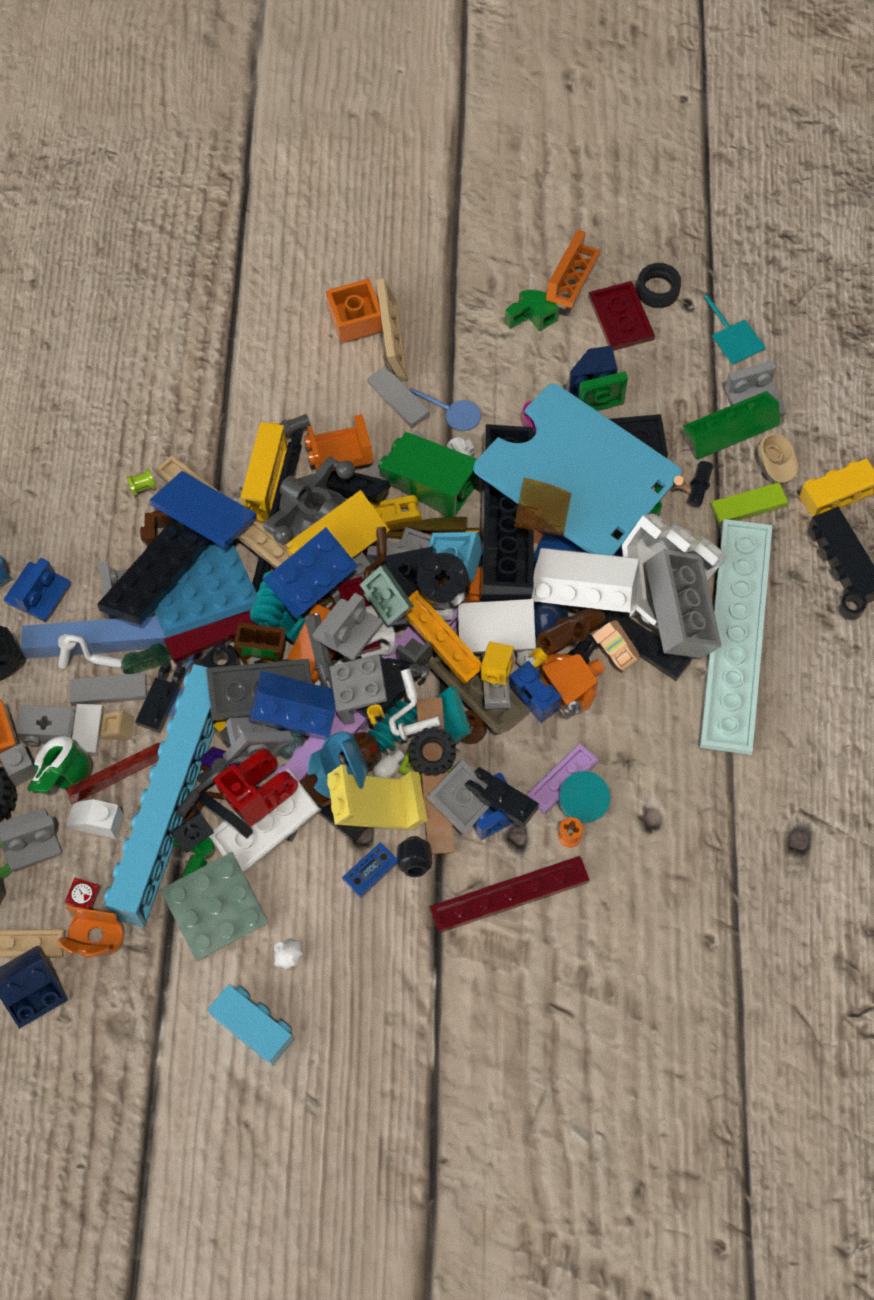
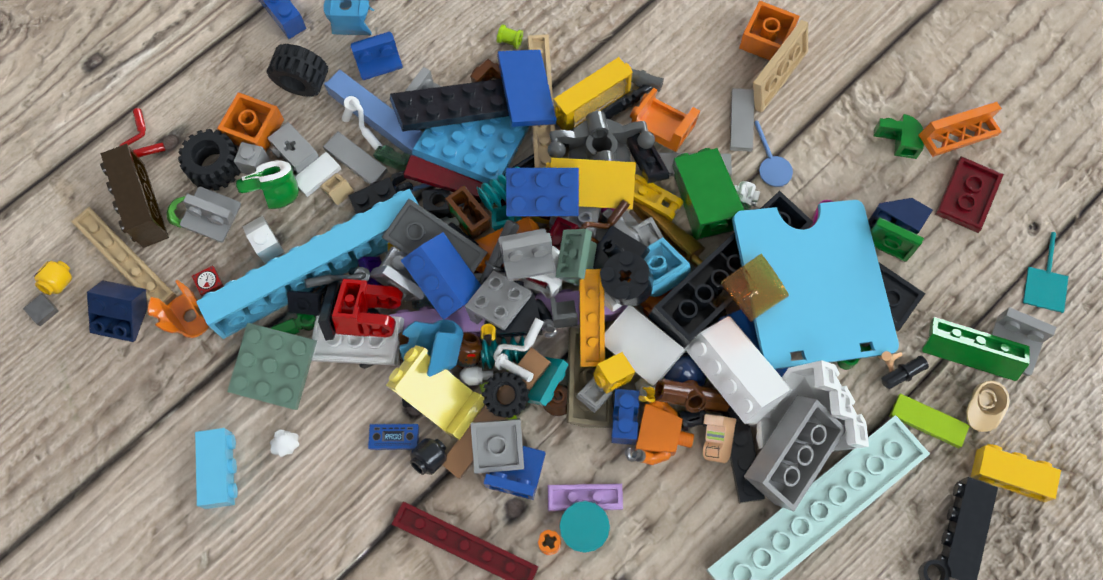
camera: 45 degrees right, 5 degrees up
clear red tile [65,743,160,805] -> none
black hinge [465,767,539,827] -> none
black tyre [637,263,681,308] -> none

